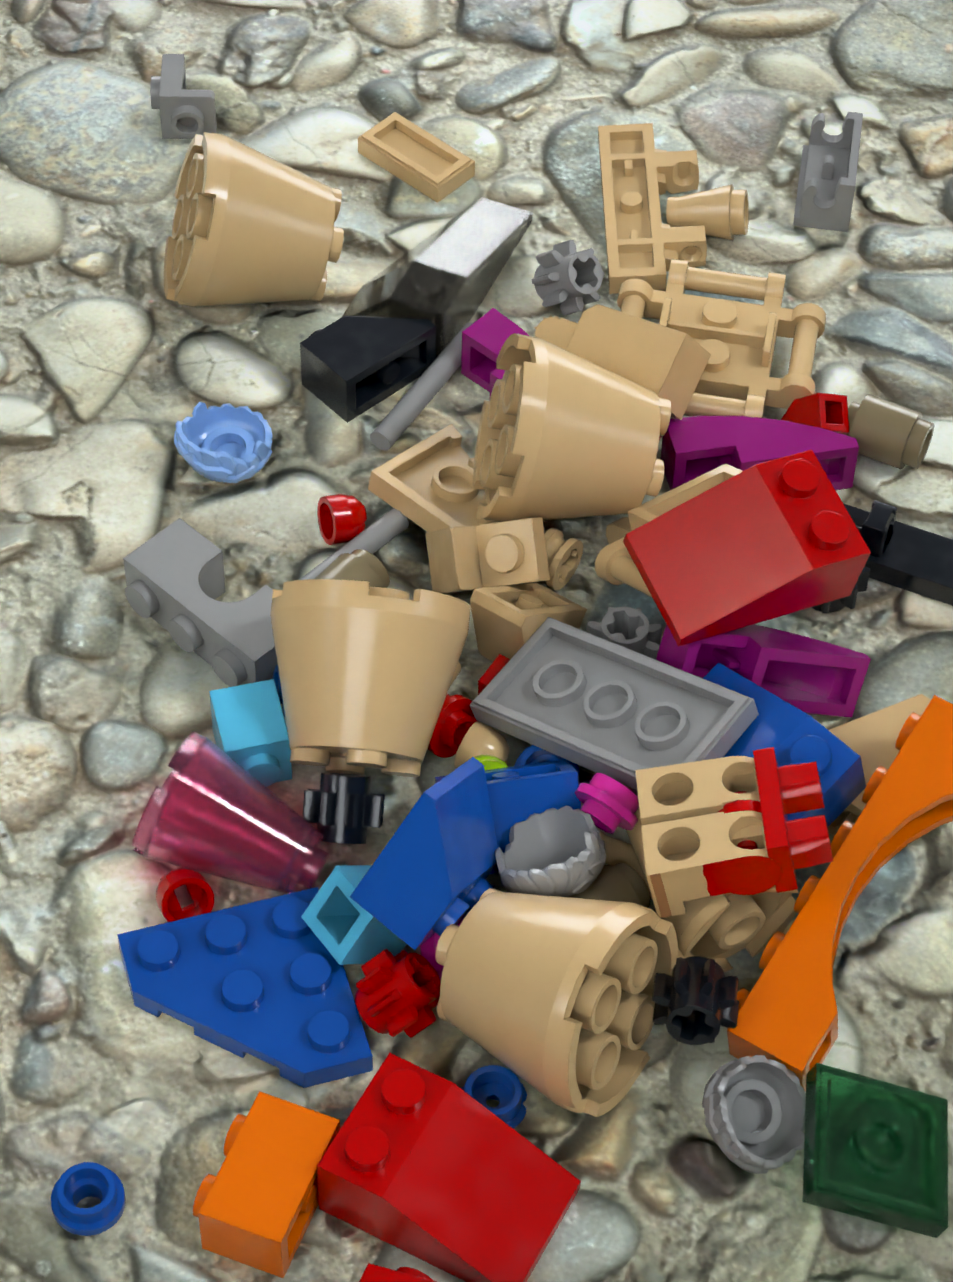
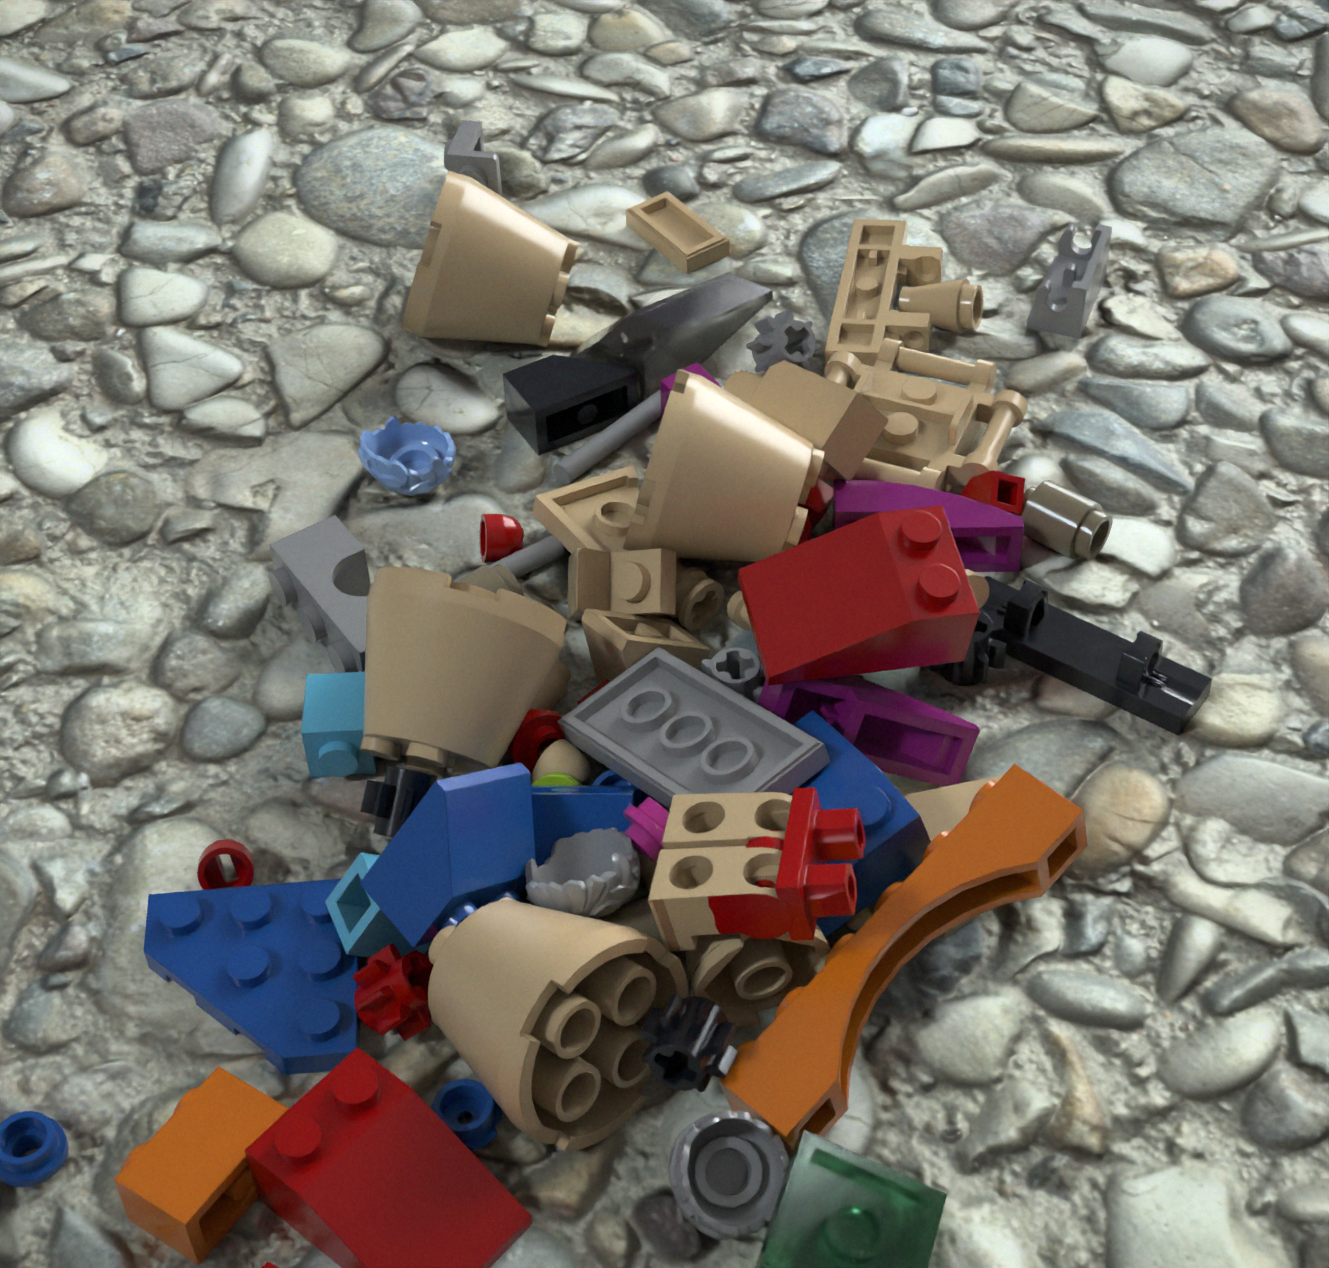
camera: 15 degrees right, 5 degrees down
clear pink cone [132,732,329,894] -> none

